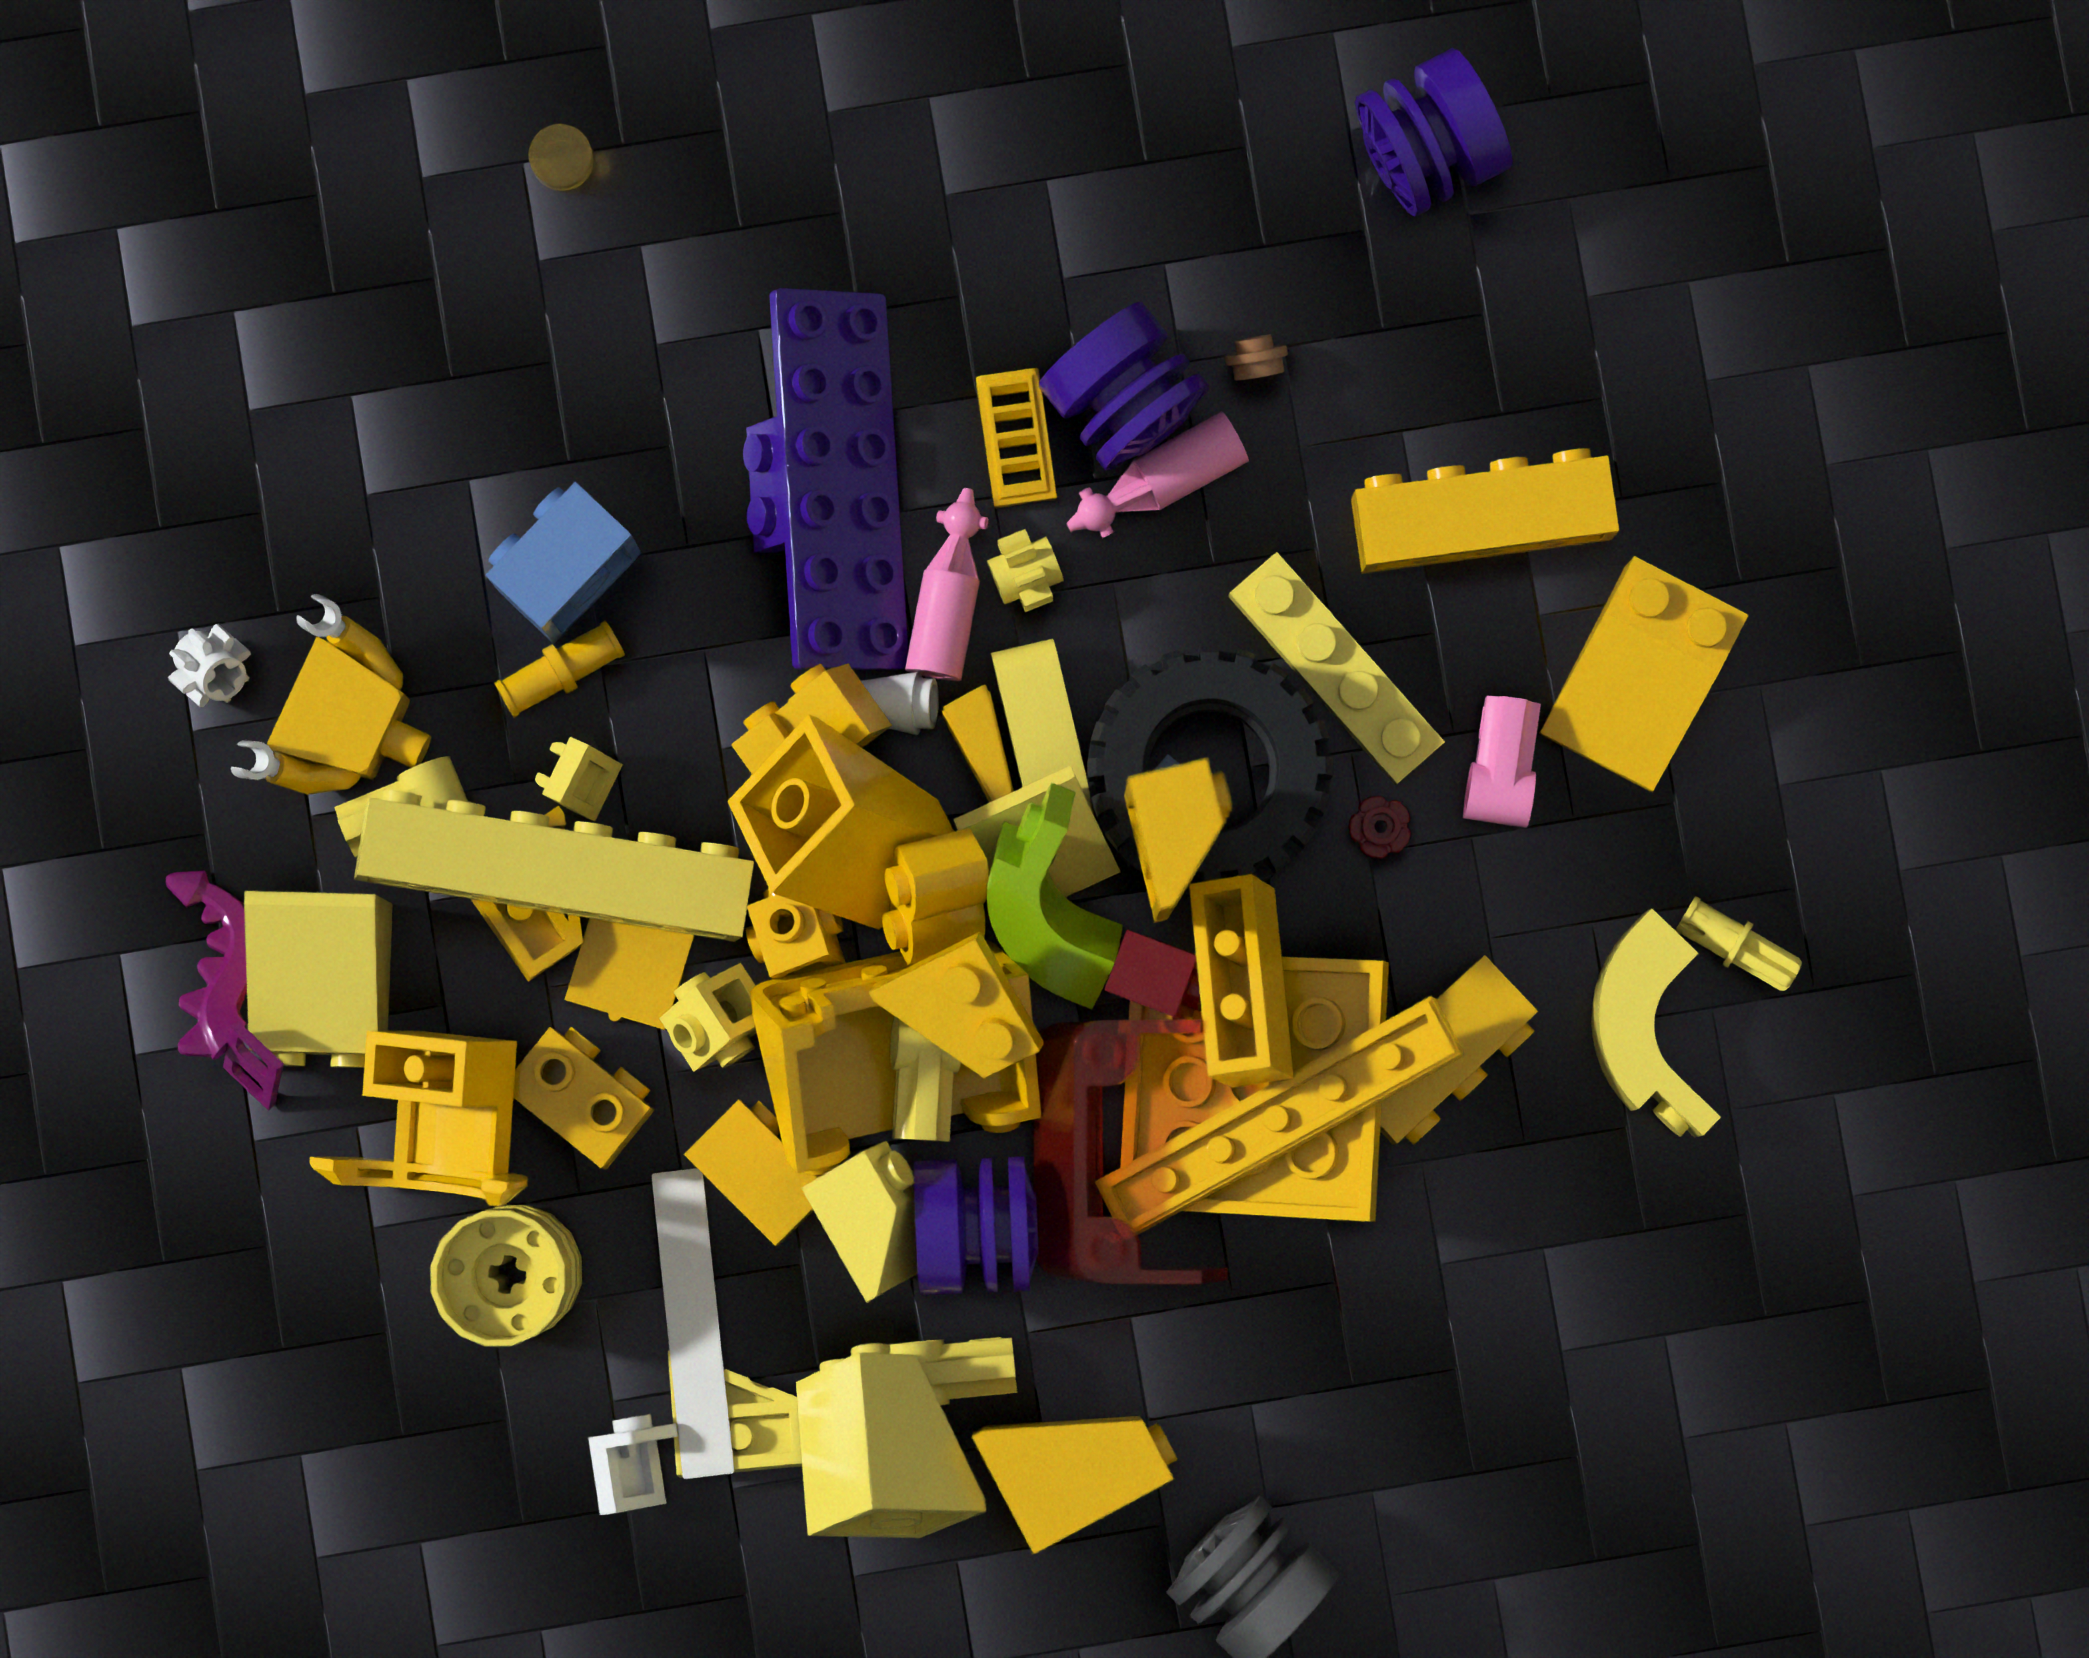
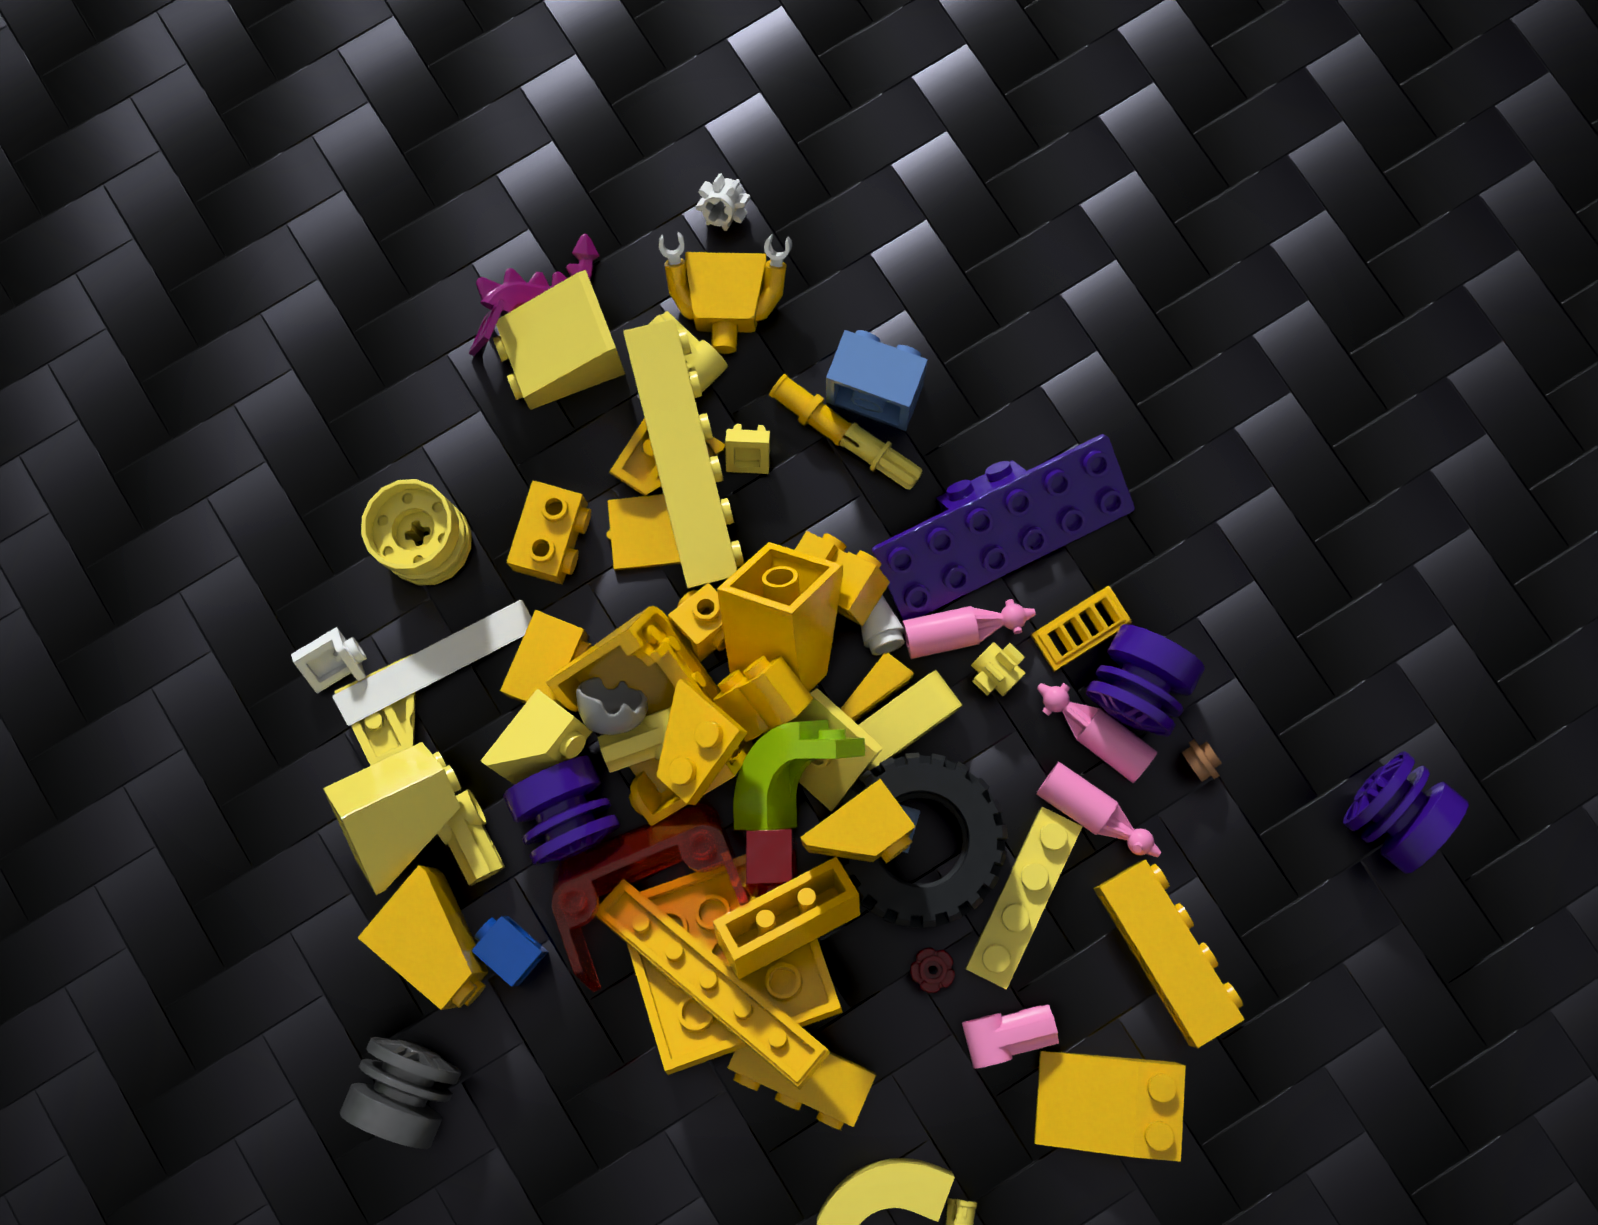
camera: 75 degrees right, 5 degrees down
yellow piece [309,1031,528,1206] -> none
clear yellow tile [529,124,594,191] -> none
light yellow brick [659,963,757,1072] -> none
none -> blue brick [471,916,549,987]
none -> light grey hair [576,677,648,735]
none -> light yellow axle [839,422,922,490]
none -> bright pink wheel [1036,761,1161,858]

